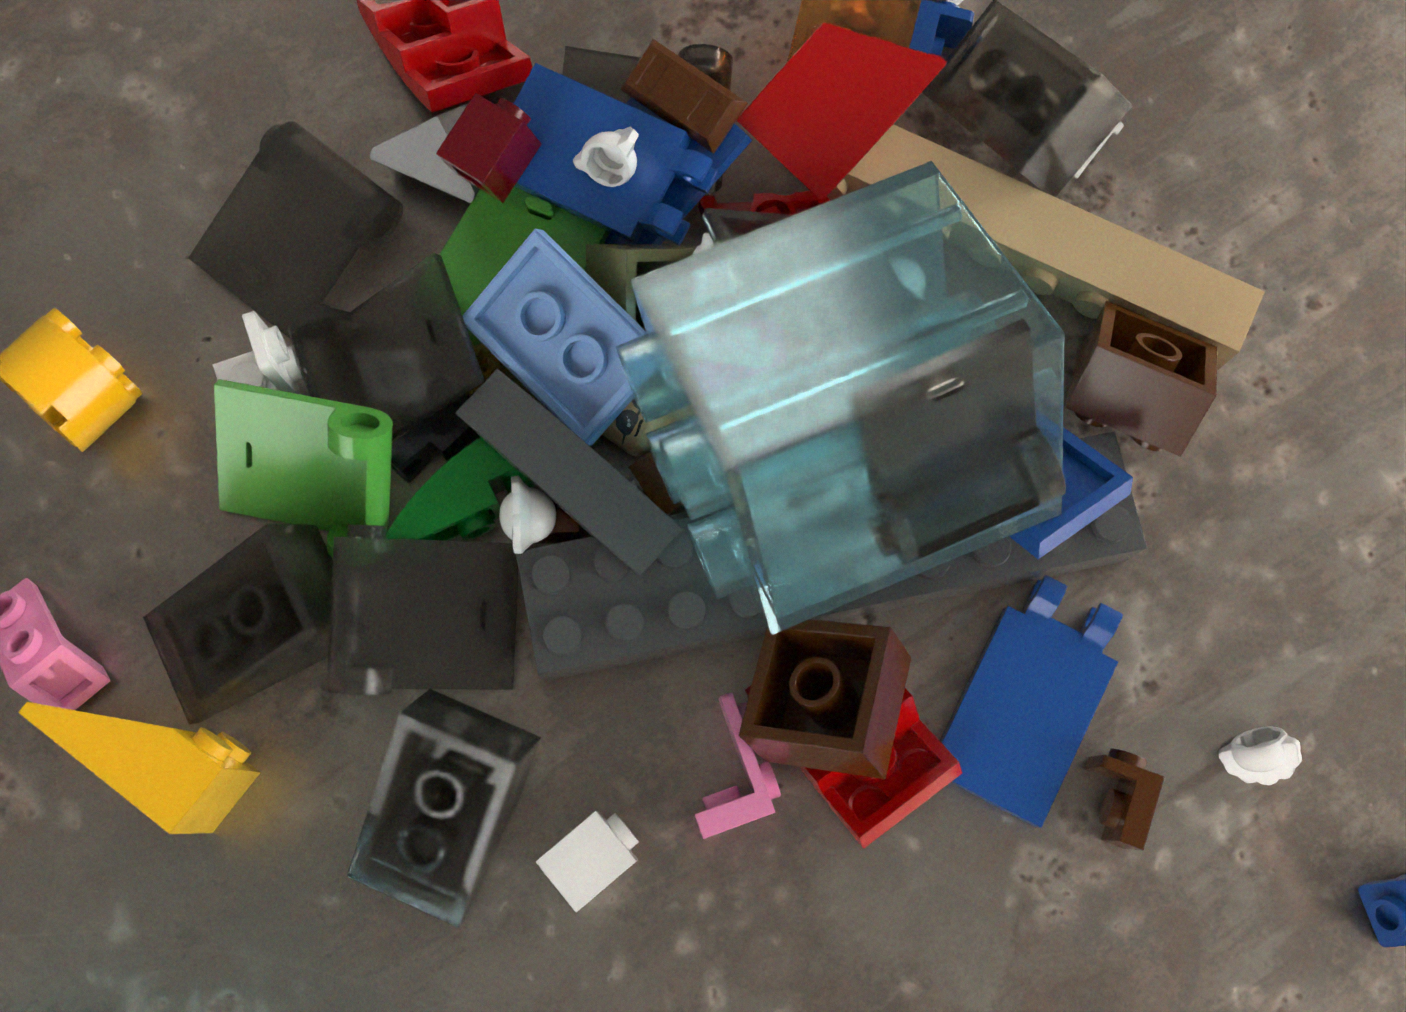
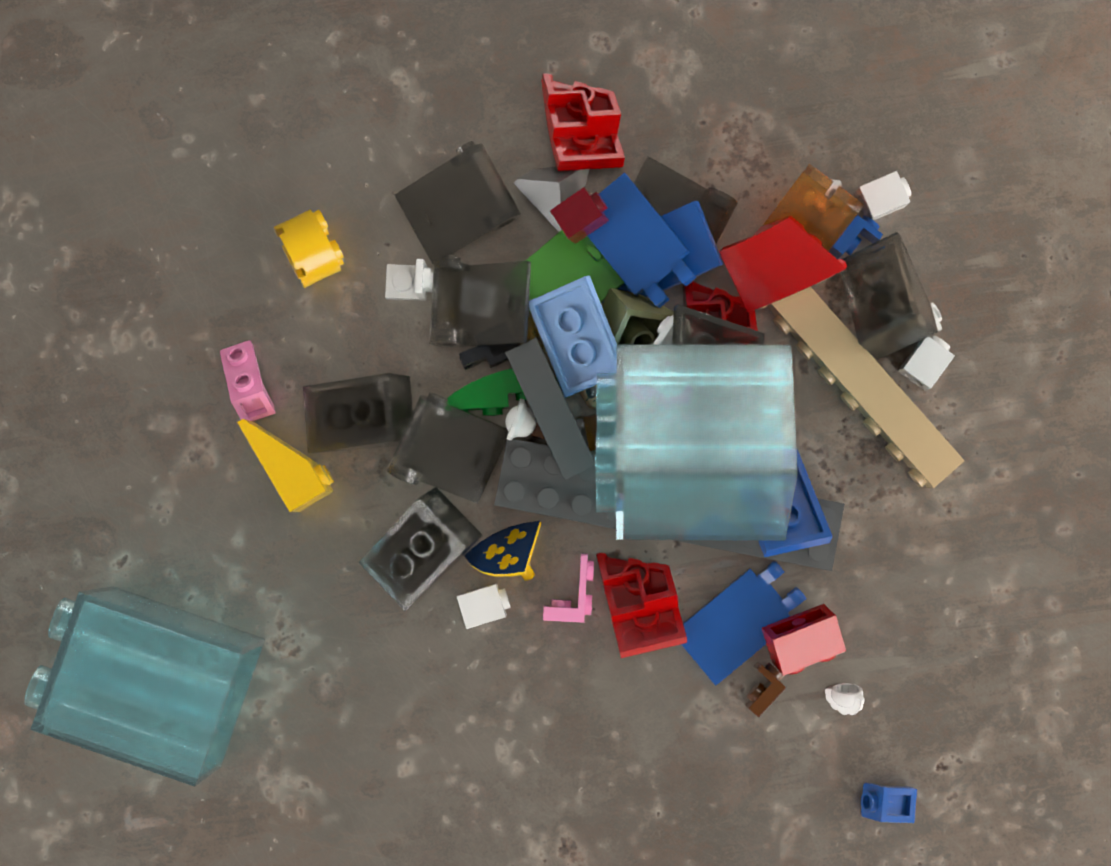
camera: 30 degrees right, 10 degrees up
bright green door [214,379,393,568] -> none
white piece [573,127,639,187] -> none
reddish brown tile [620,39,748,154] -> none
reddish brown brick [739,615,911,779] -> none
clear smoke door [850,319,1066,566] -> none
reddish brown brick [1065,301,1217,457] -> none
none -> dark blue shield [464,521,541,581]
none -> brick [762,604,846,676]
none -> white brick [898,336,955,391]

